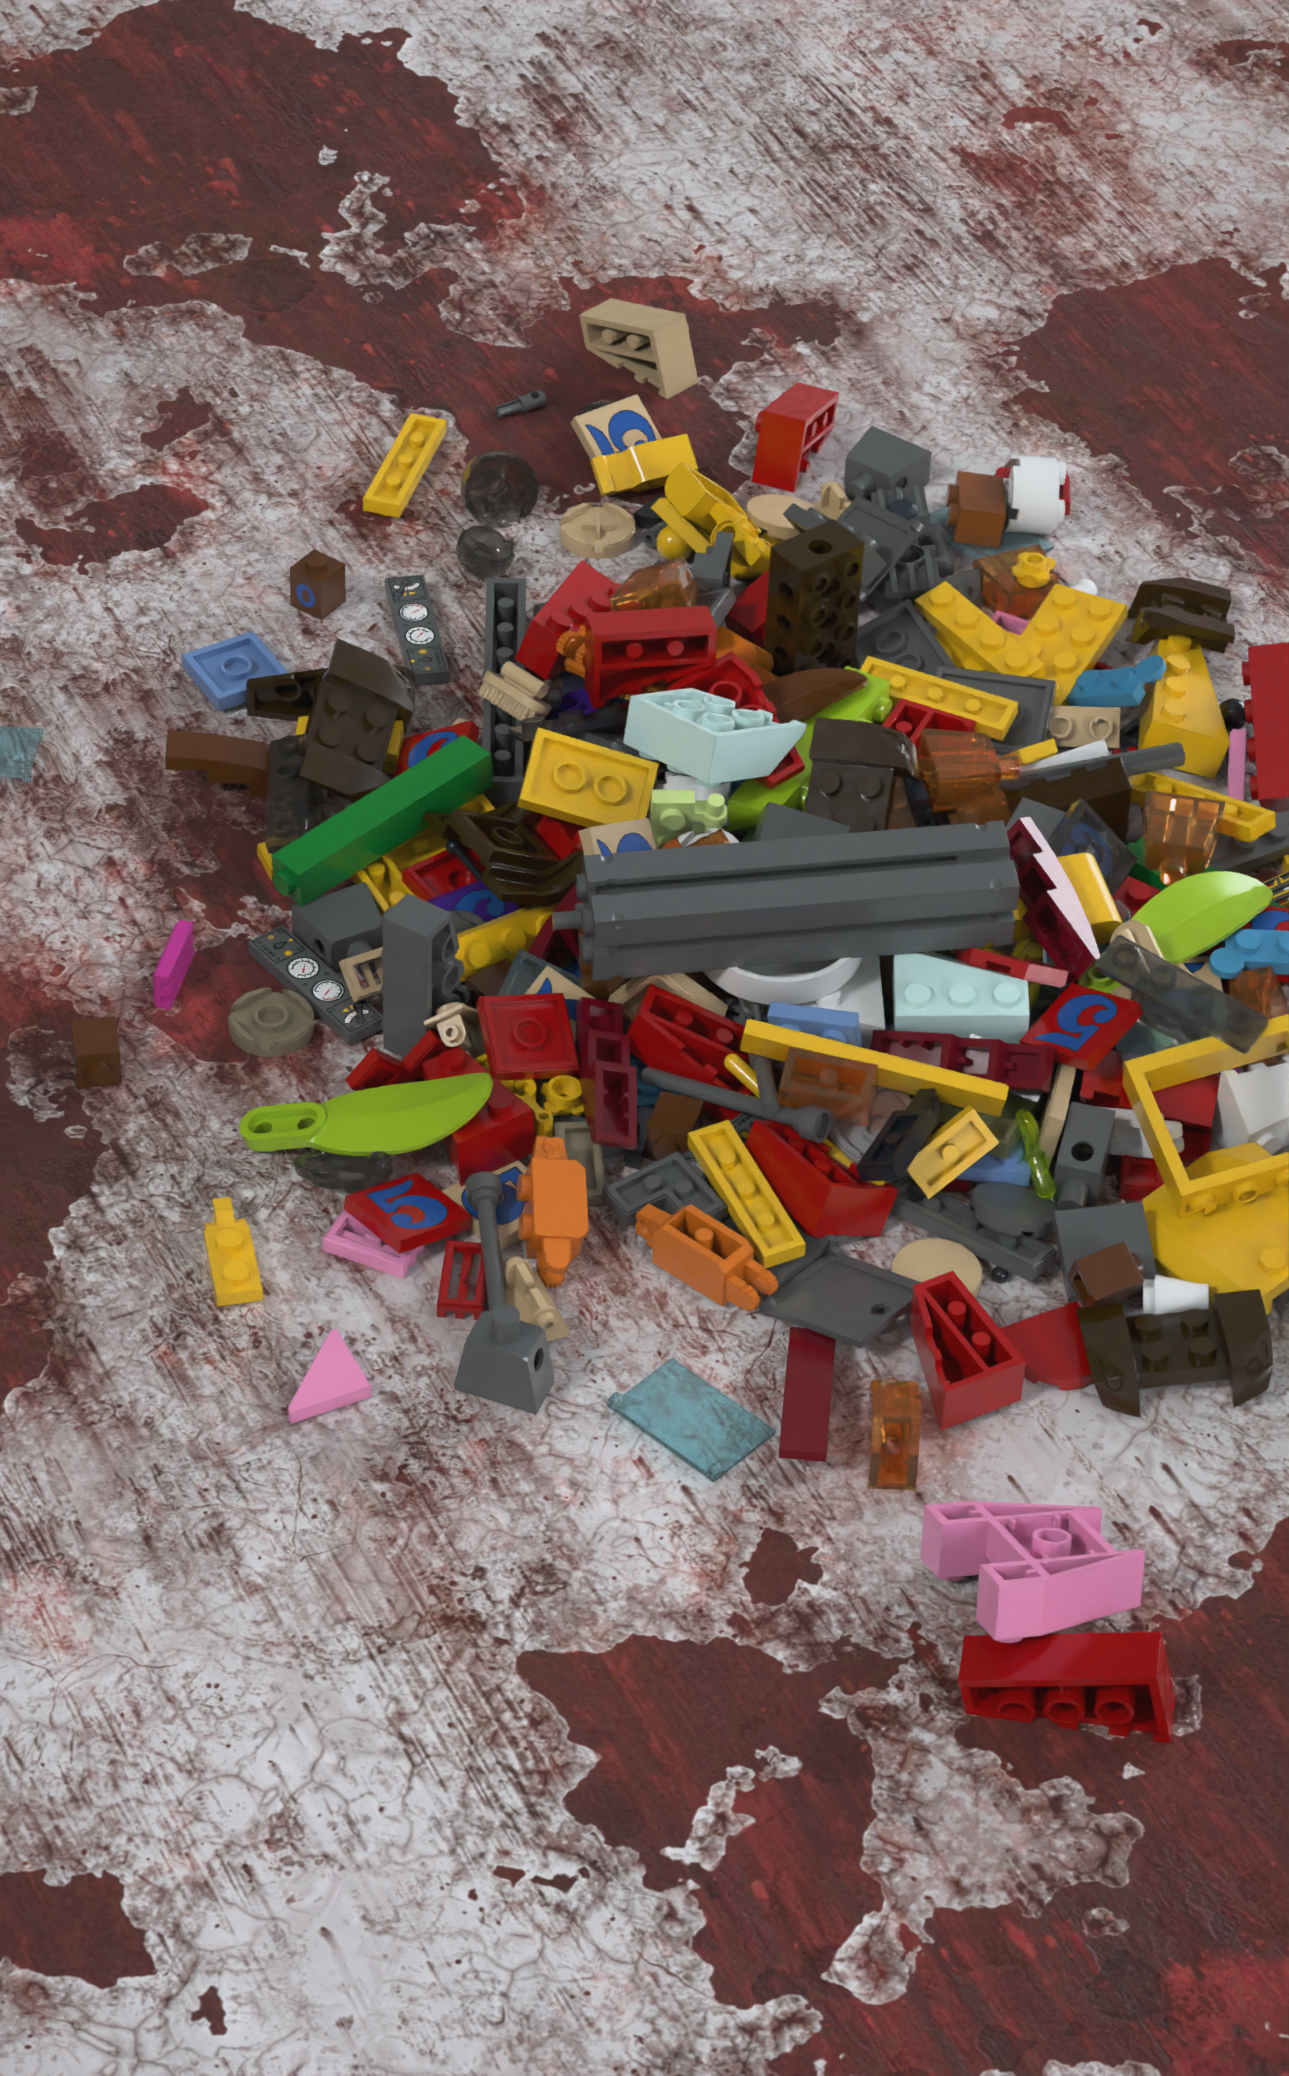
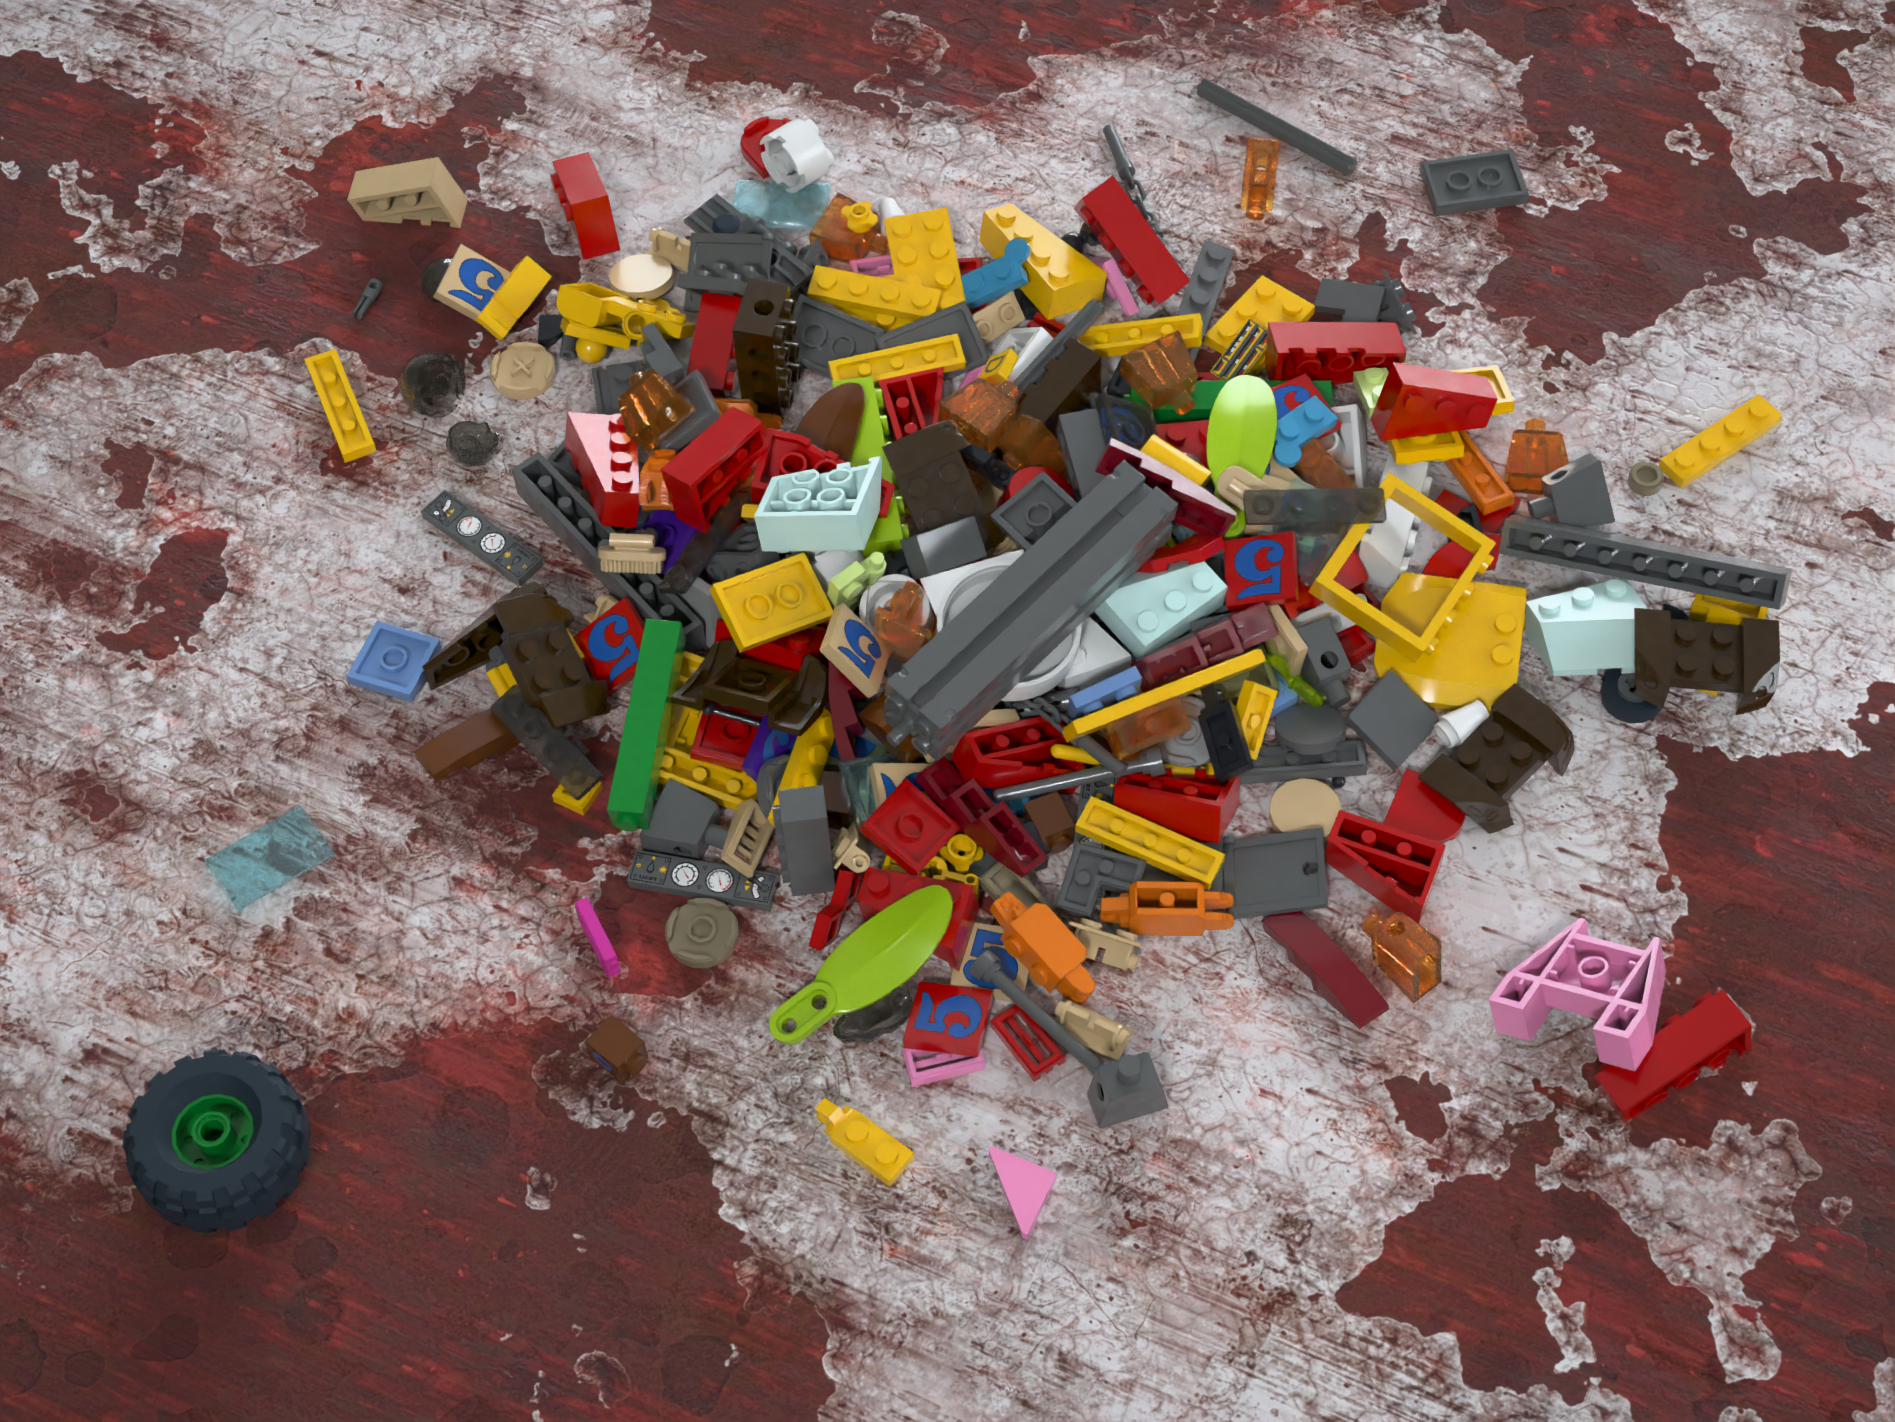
camera: 35 degrees left, 15 degrees up
reddish brown brick [290,549,346,620] -> none
clear light blue piece [607,1358,776,1482] -> none
dark grey torso [844,426,932,501] -> none
dark orange brick [945,471,1006,548] -> none
reddish brown brick [1067,1241,1145,1308] -> none
dark brown piece [1125,577,1235,654] -> none
none -> tan hinge [1069,918,1145,971]

